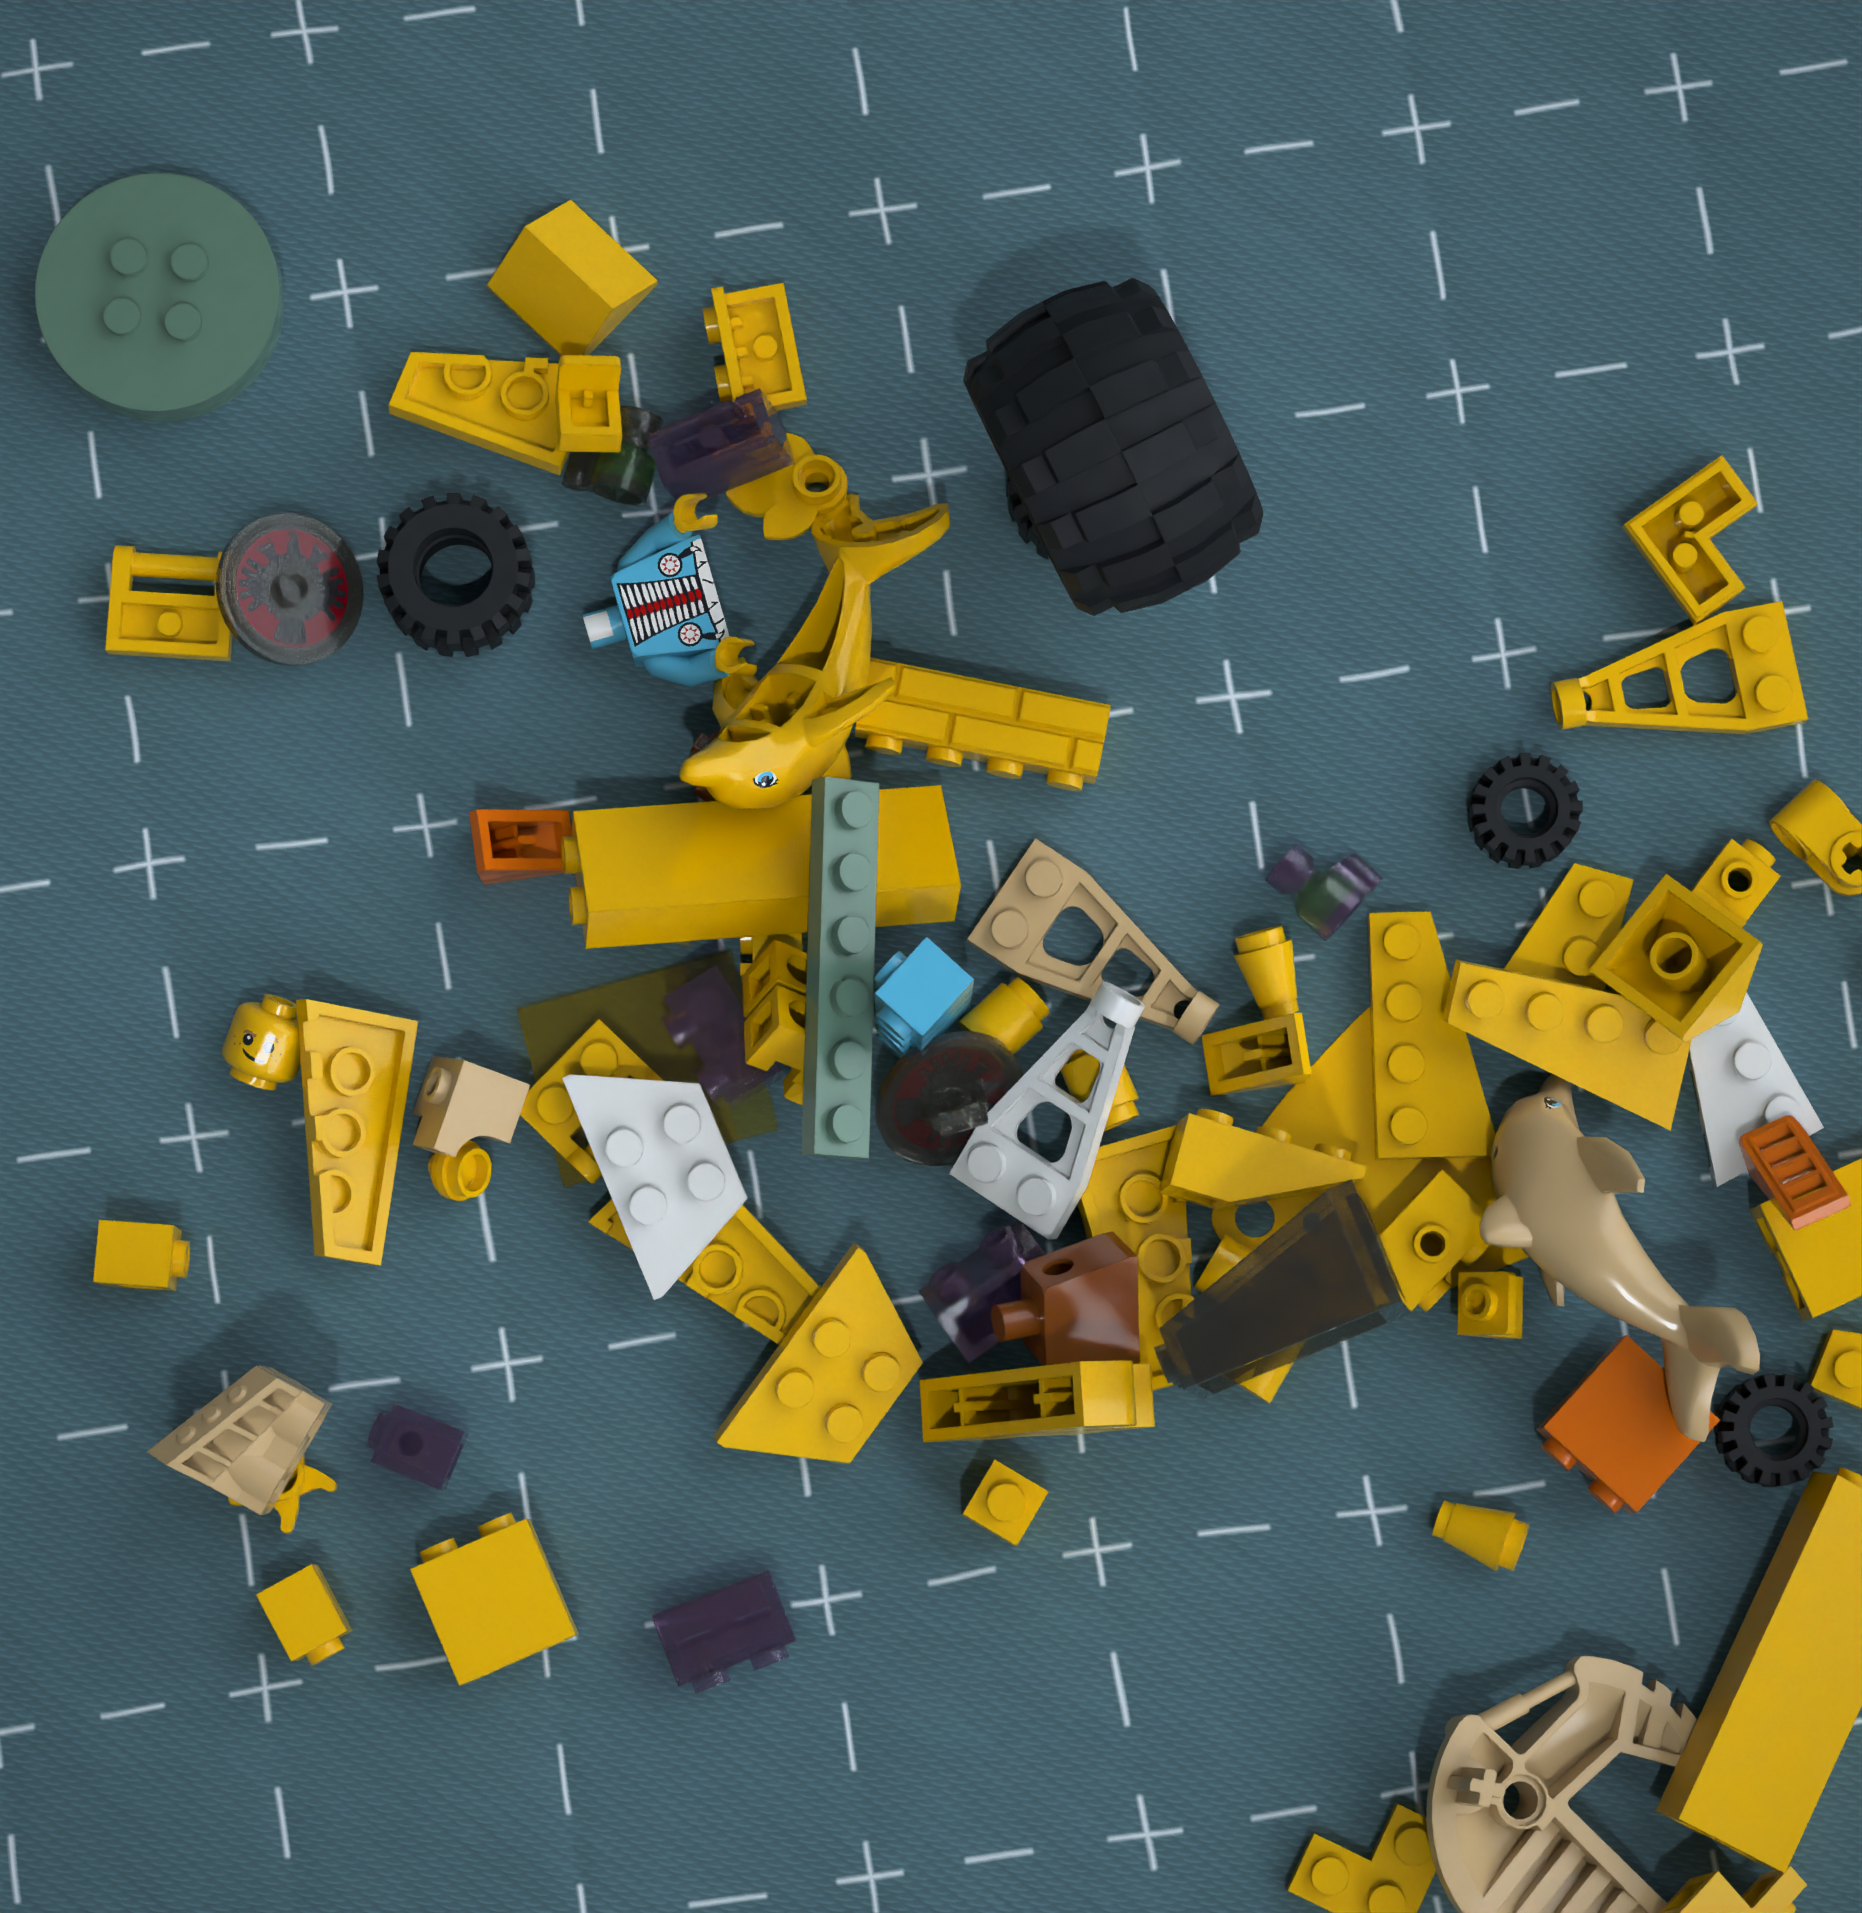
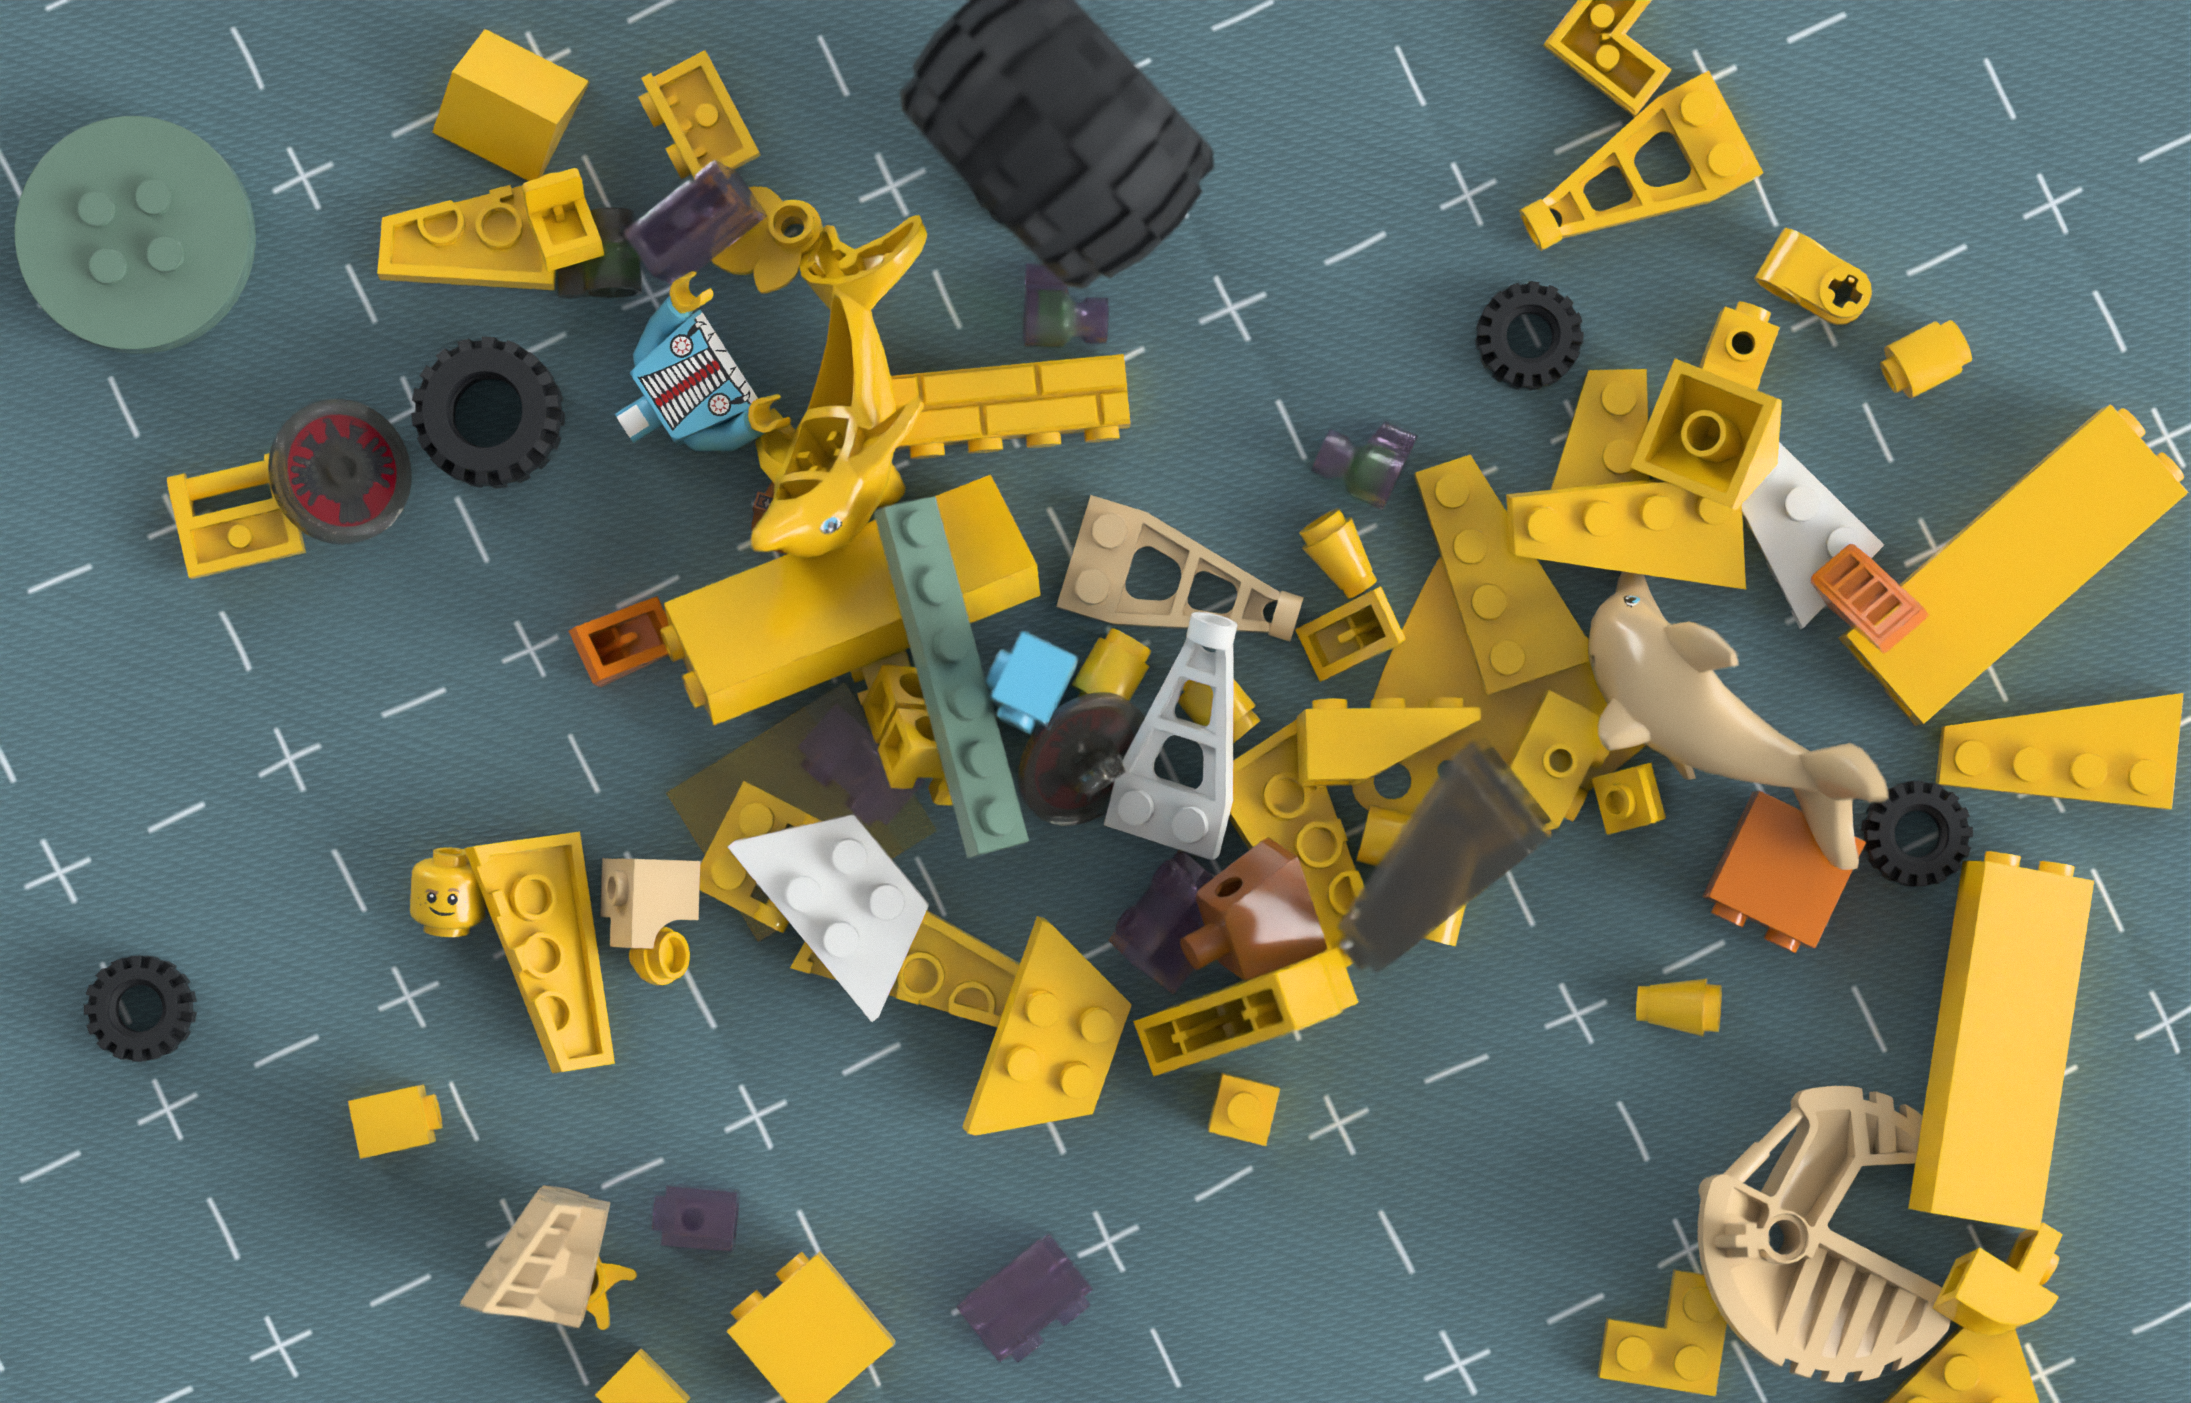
camera: 15 degrees left, 5 degrees up
none -> piece [1023,263,1109,348]

